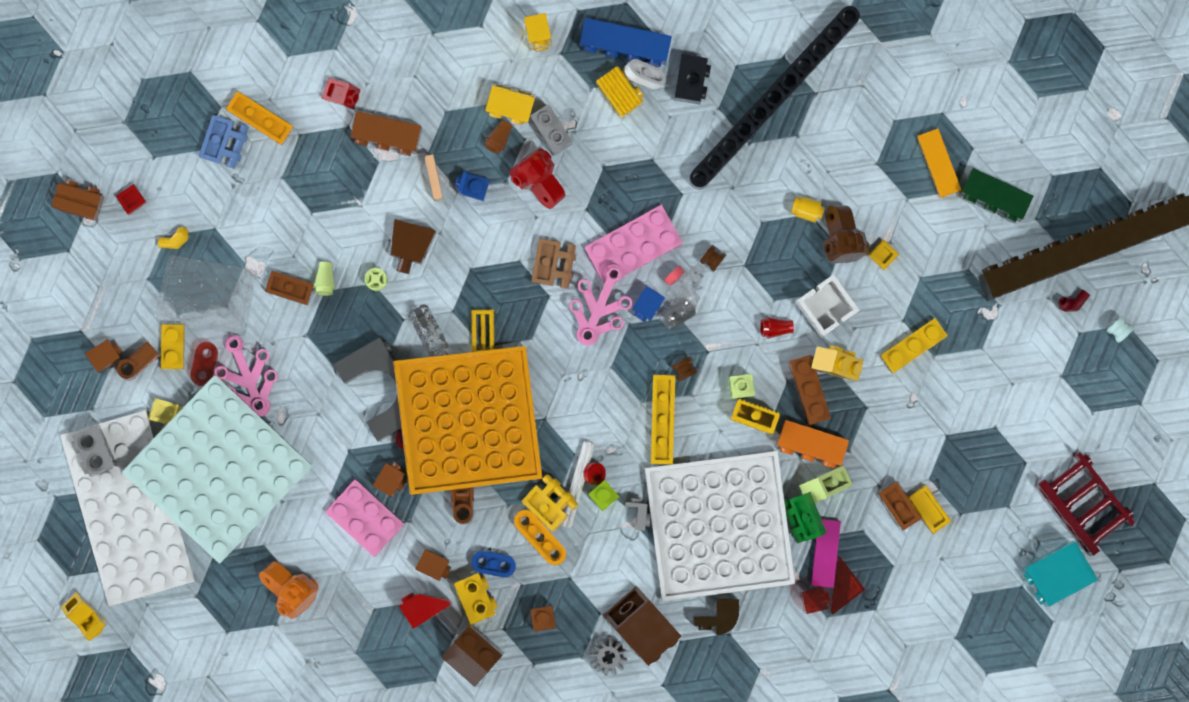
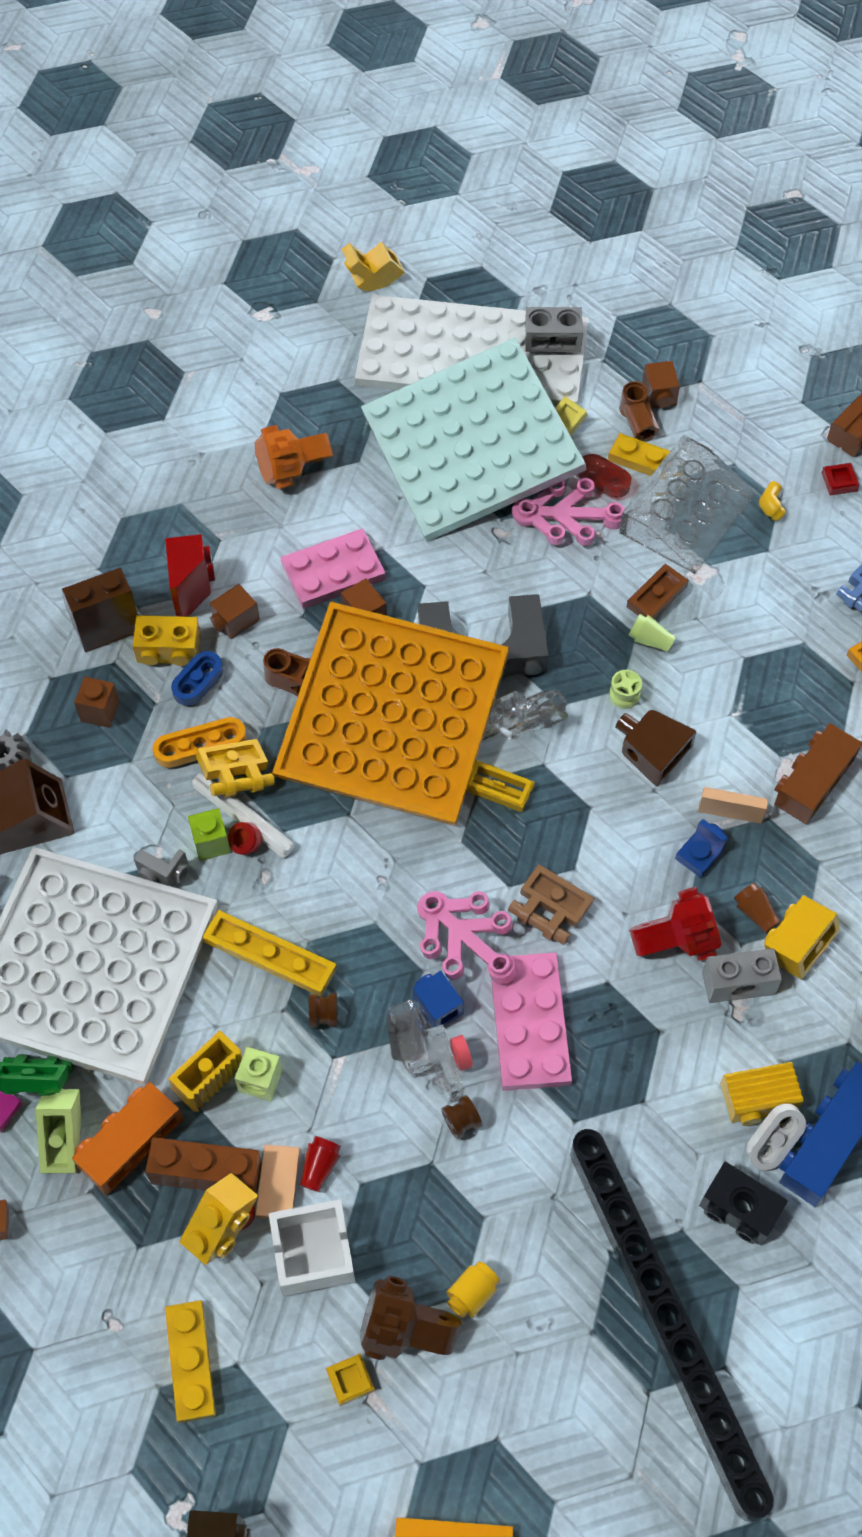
camera: 120 degrees right, 25 degrees down
none -> light nougat tile [256,1145,300,1219]

